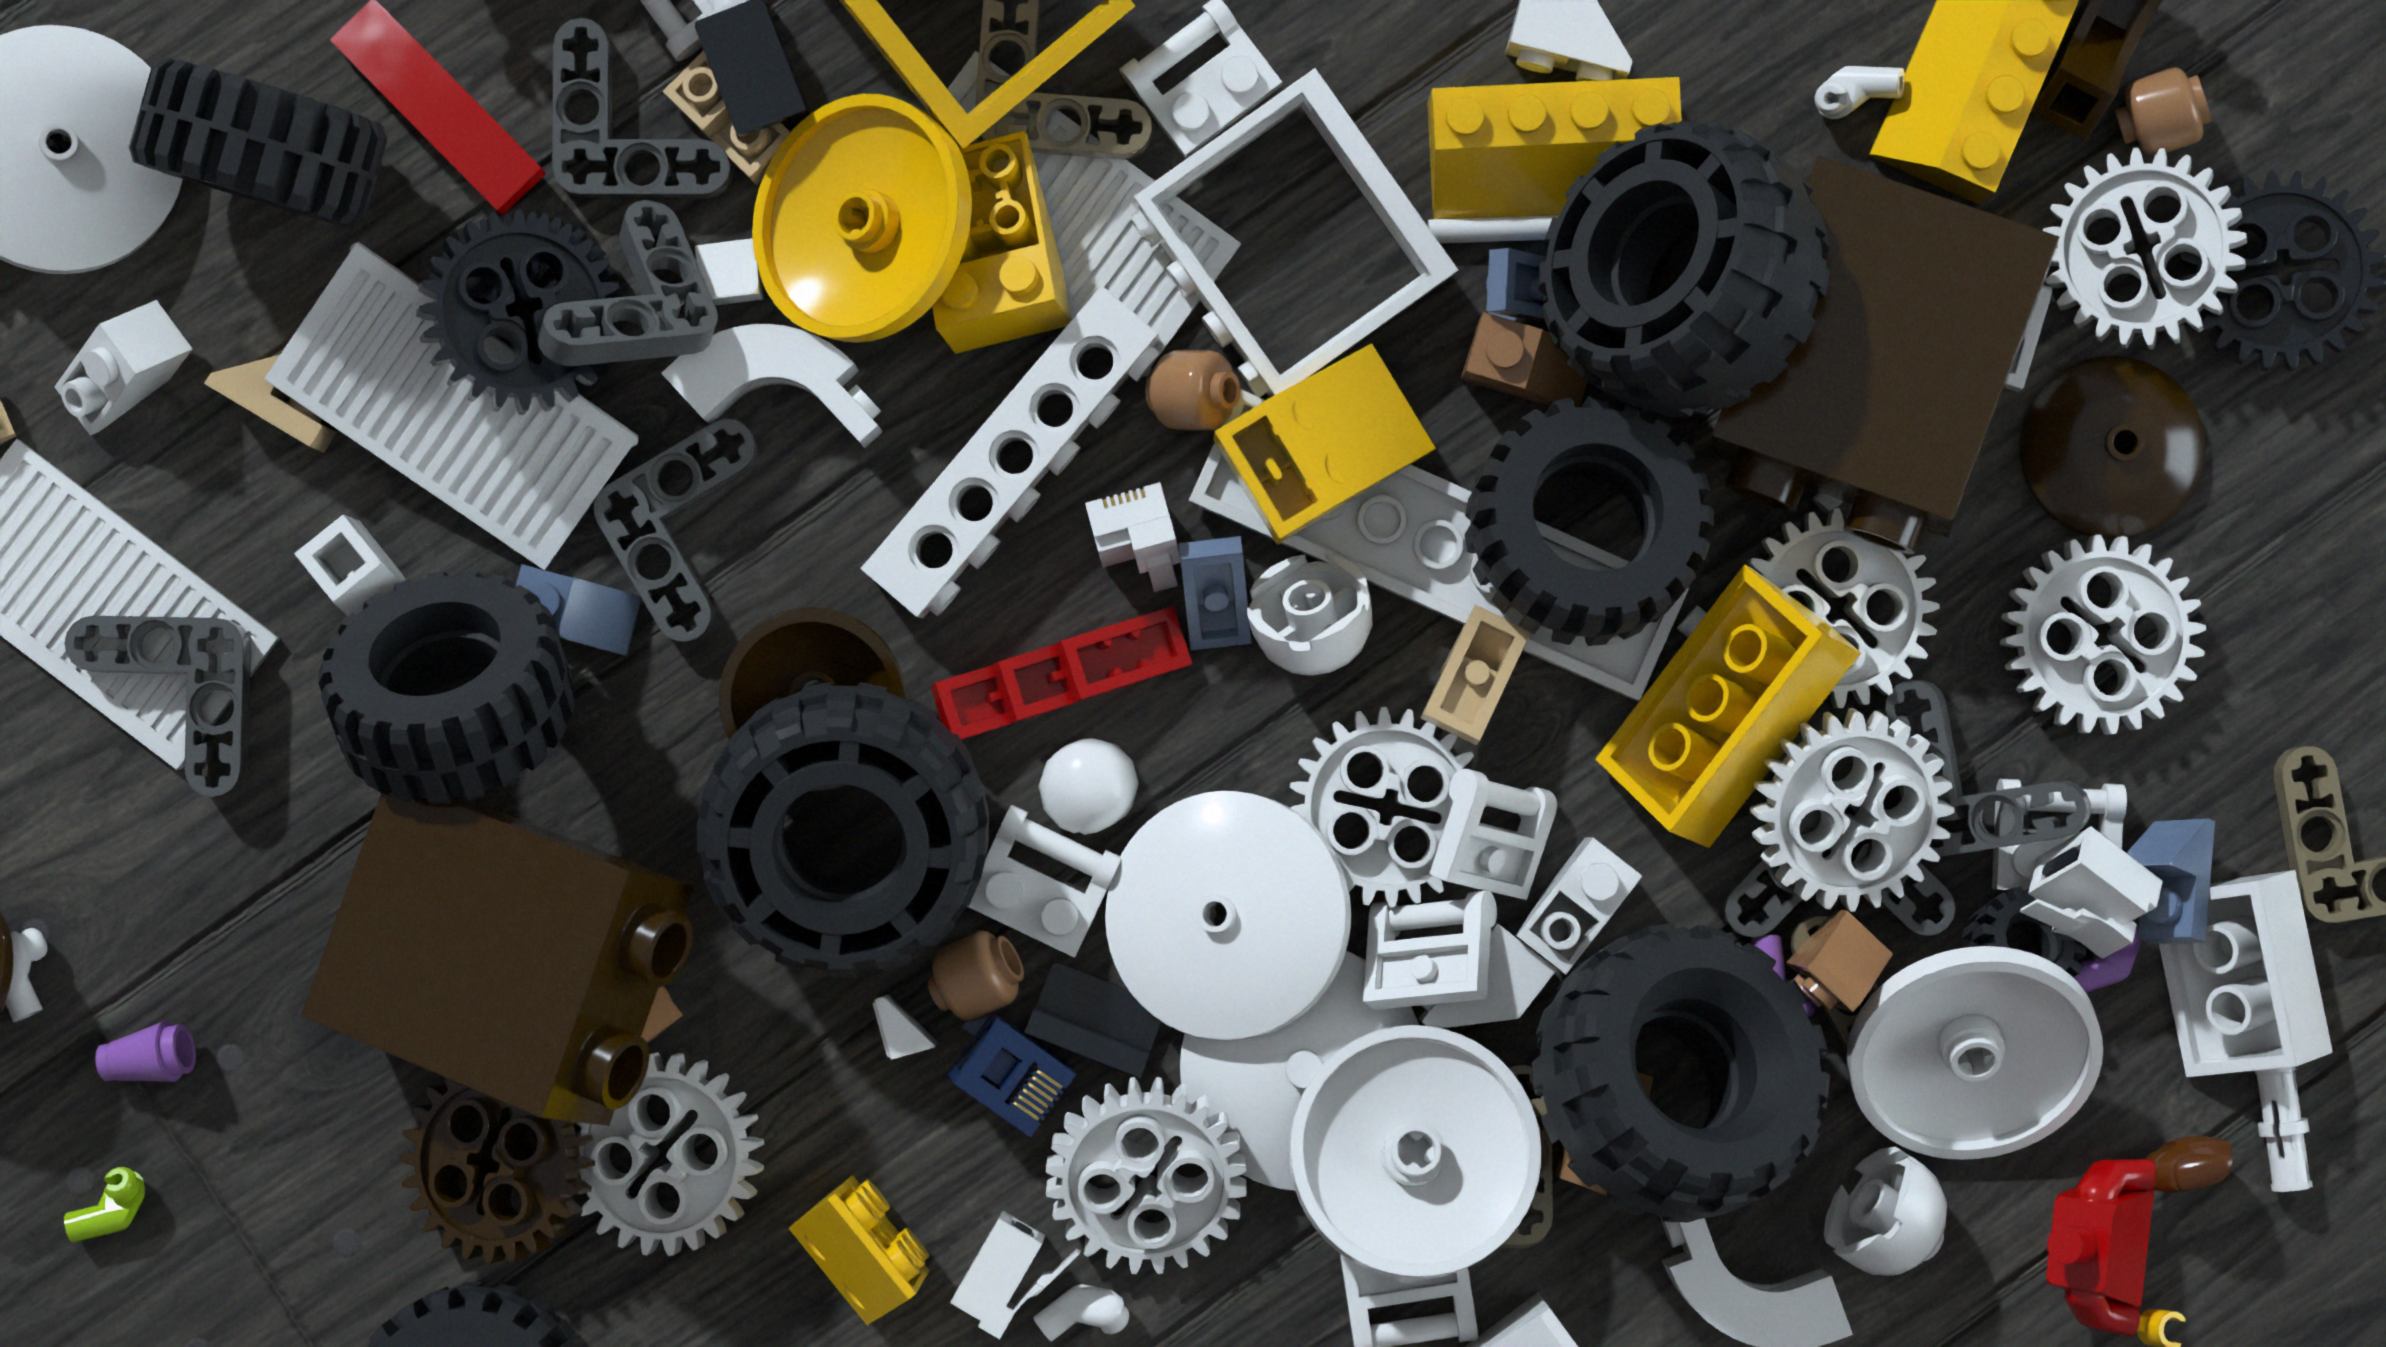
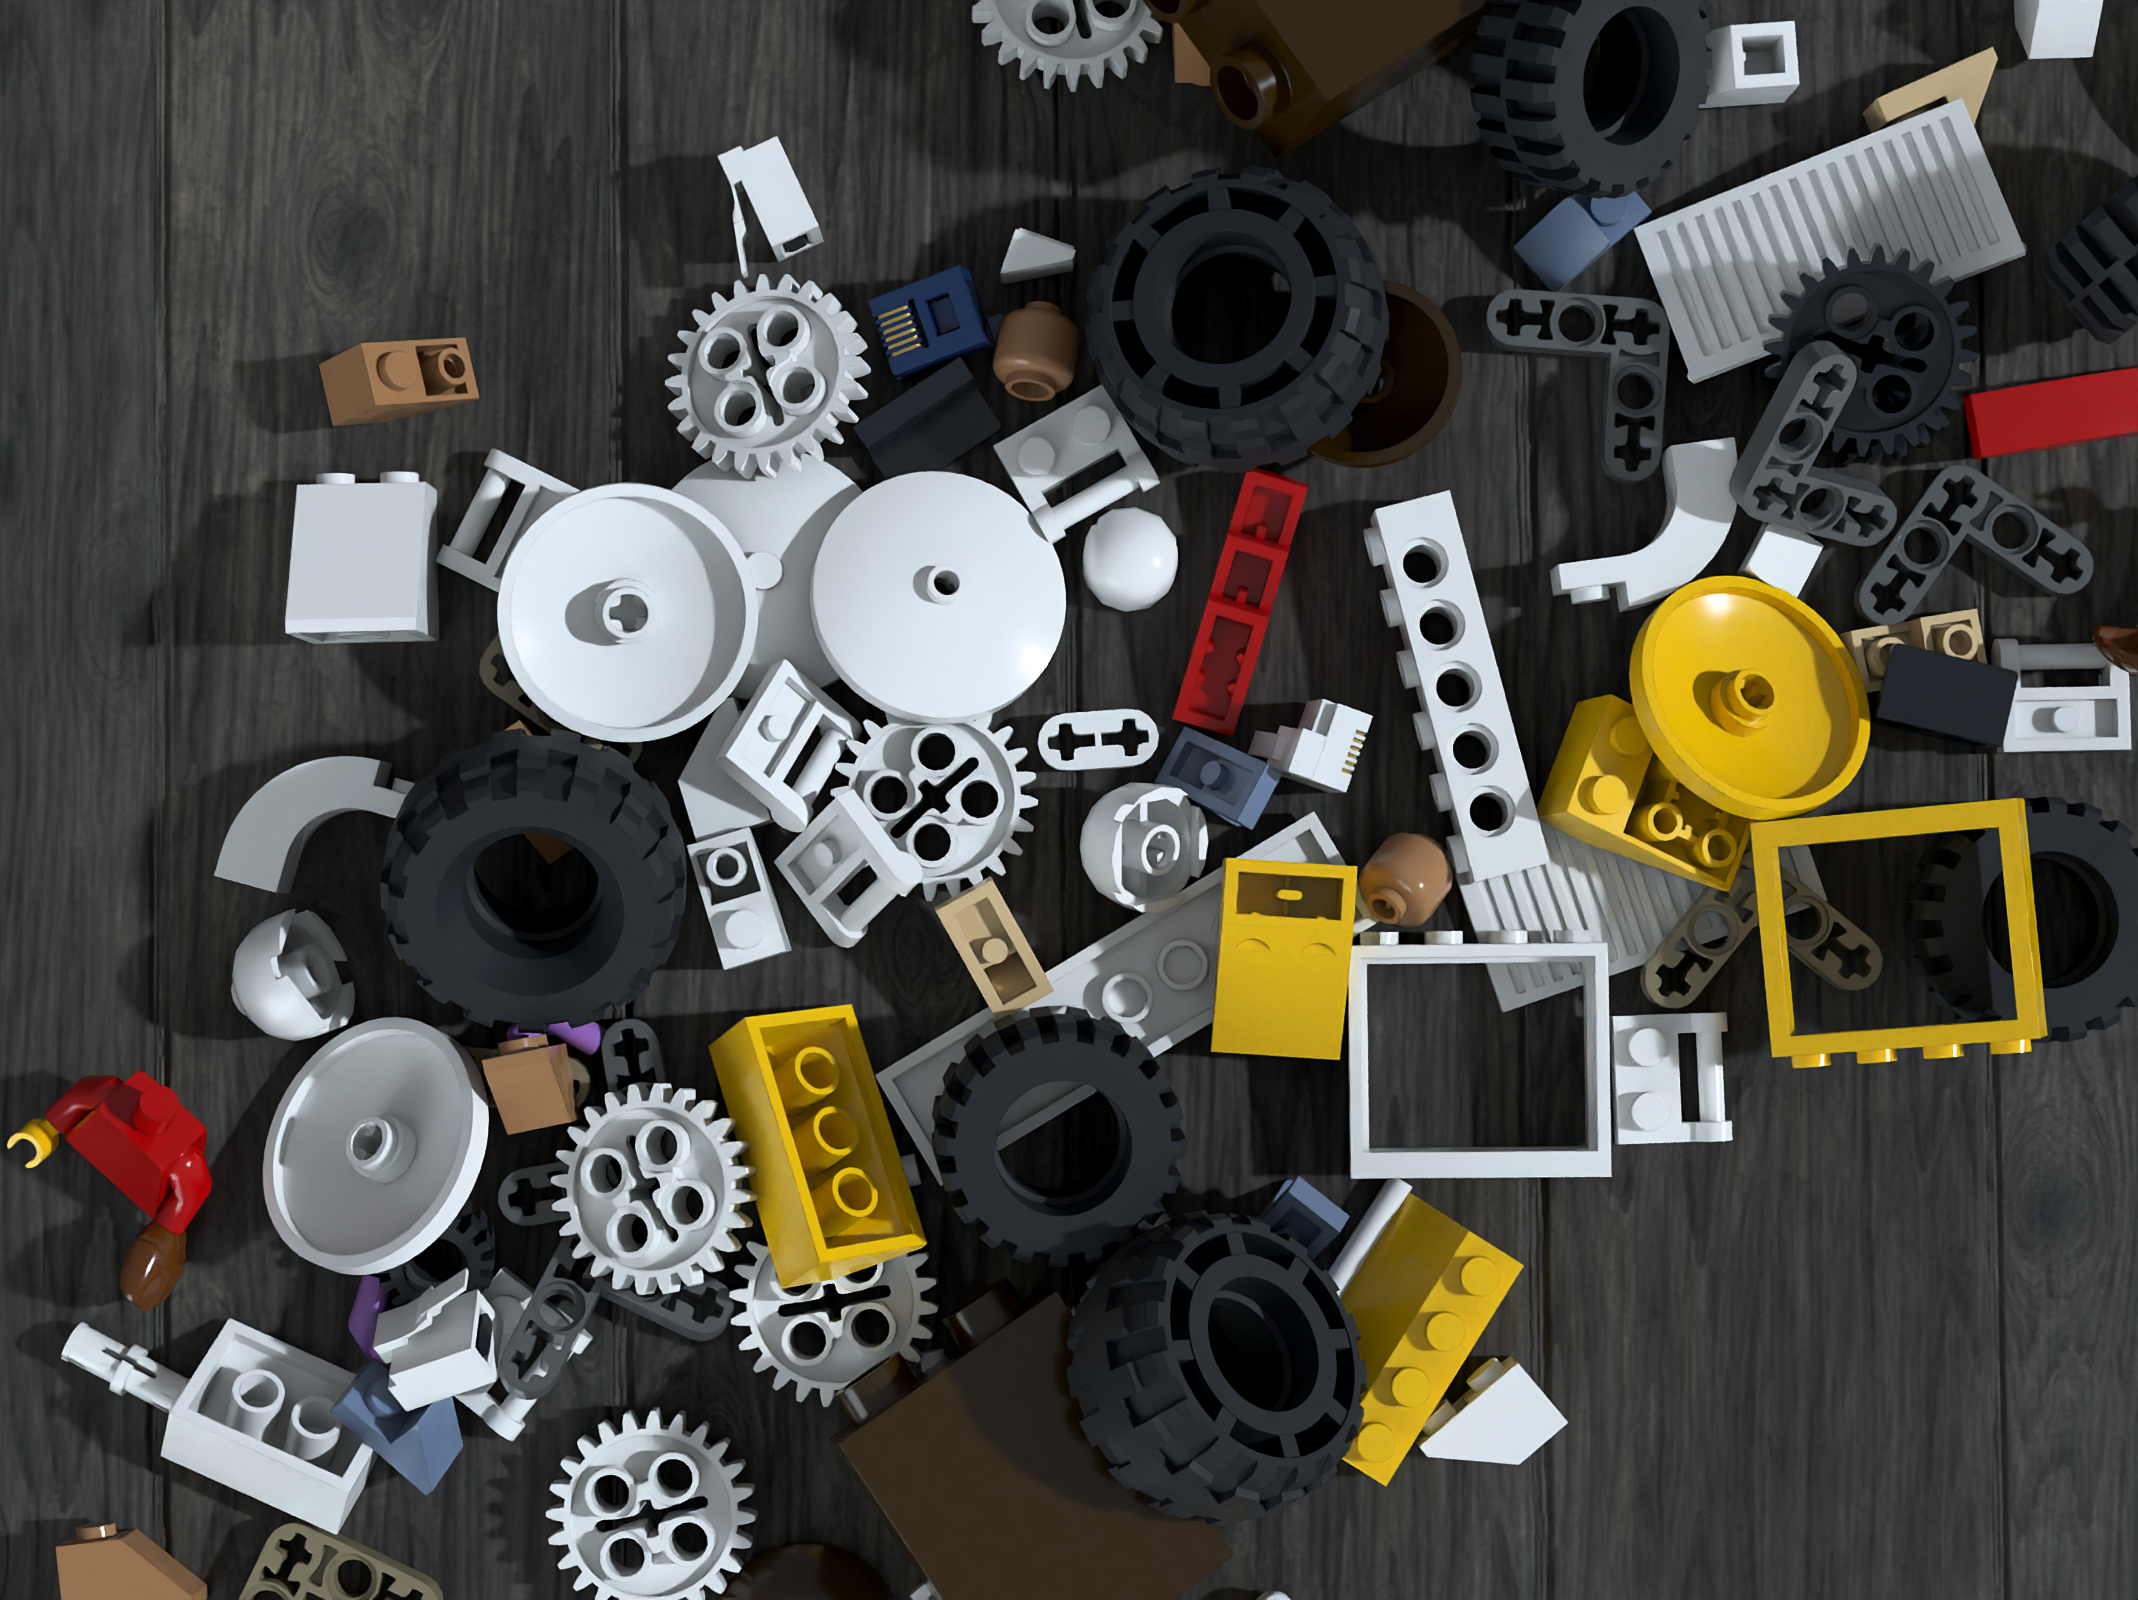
camera: 125 degrees right, 0 degrees up
yellow slope [789,1175,930,1325] -> none
white arm [1033,1284,1129,1342] -> none
medium nougat slope [1460,312,1588,408] -> none
none -> white beam [1038,709,1159,772]

